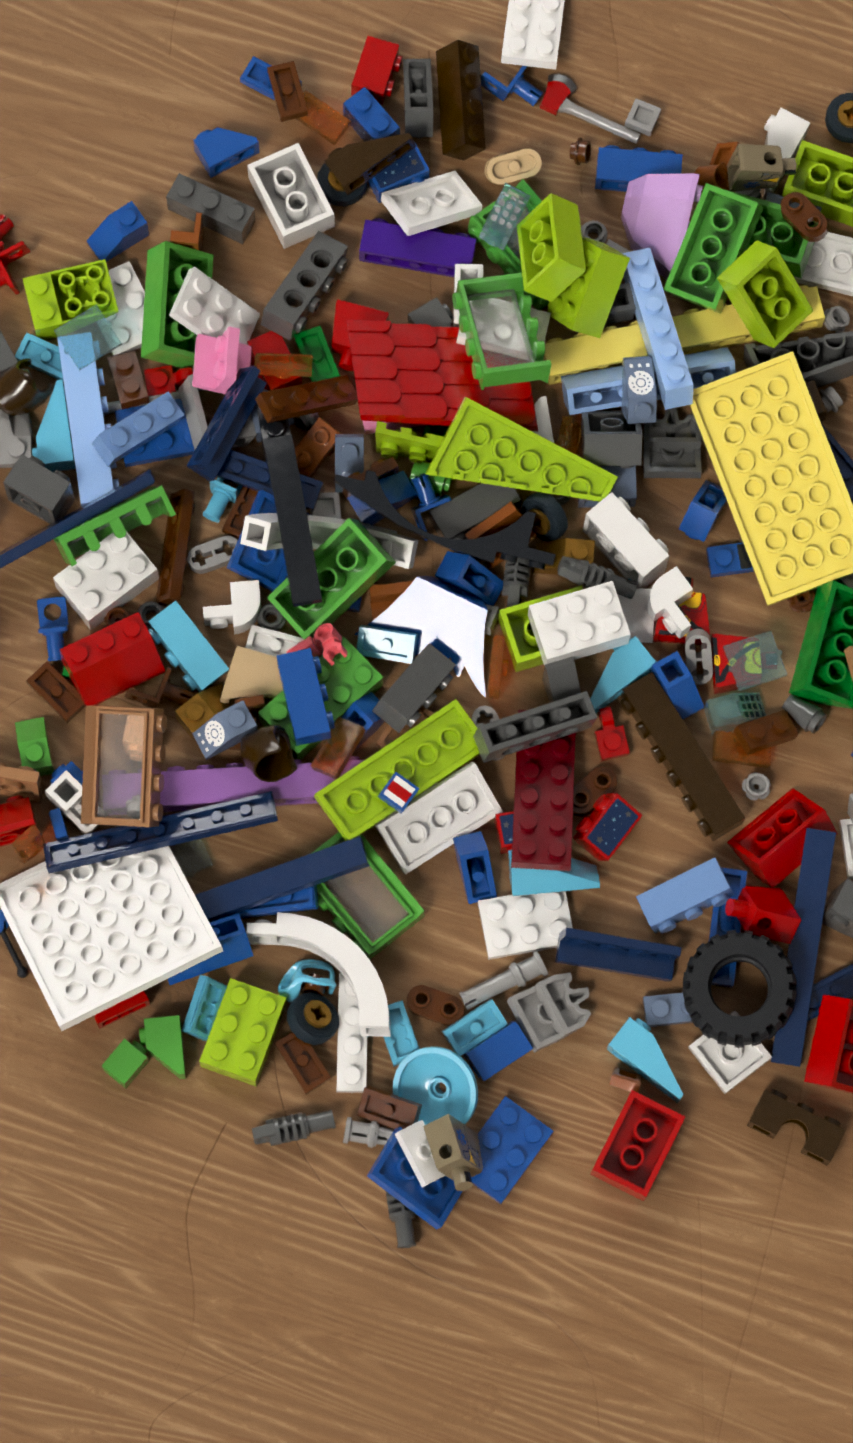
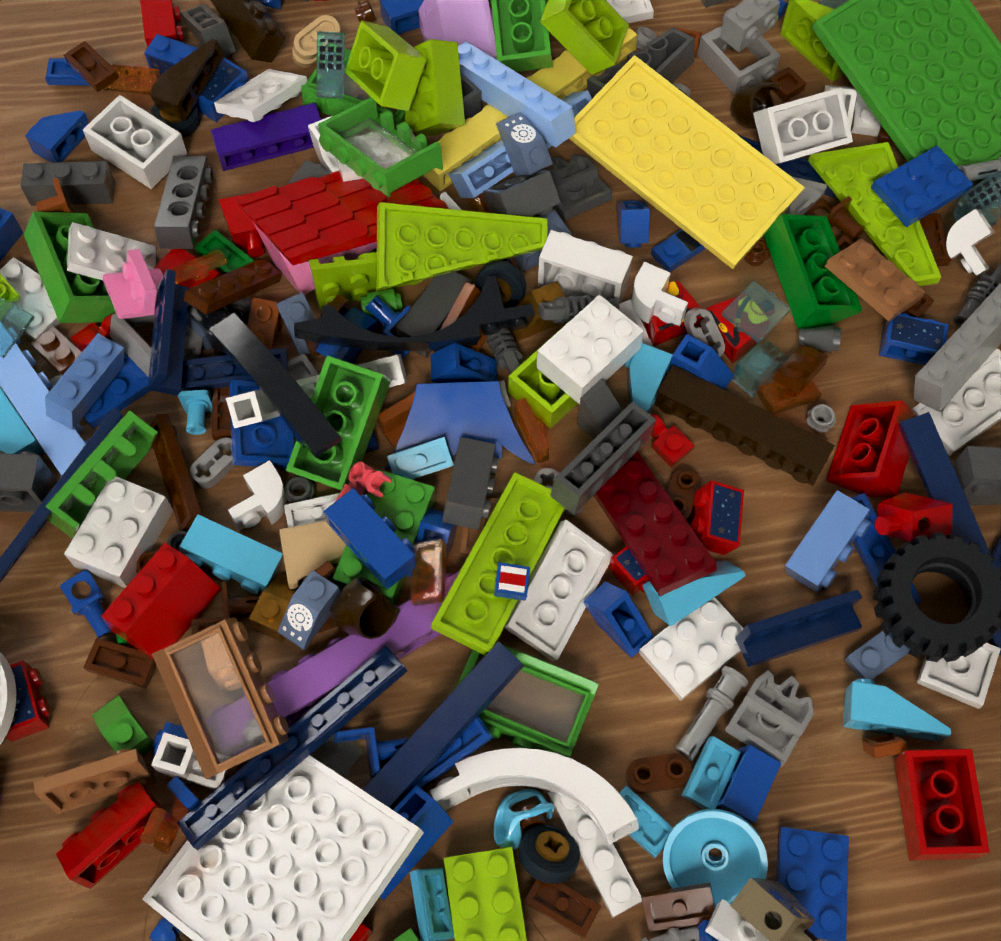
camera: 25 degrees left, 10 degrees down
none -> blue bracket [333,727,408,778]

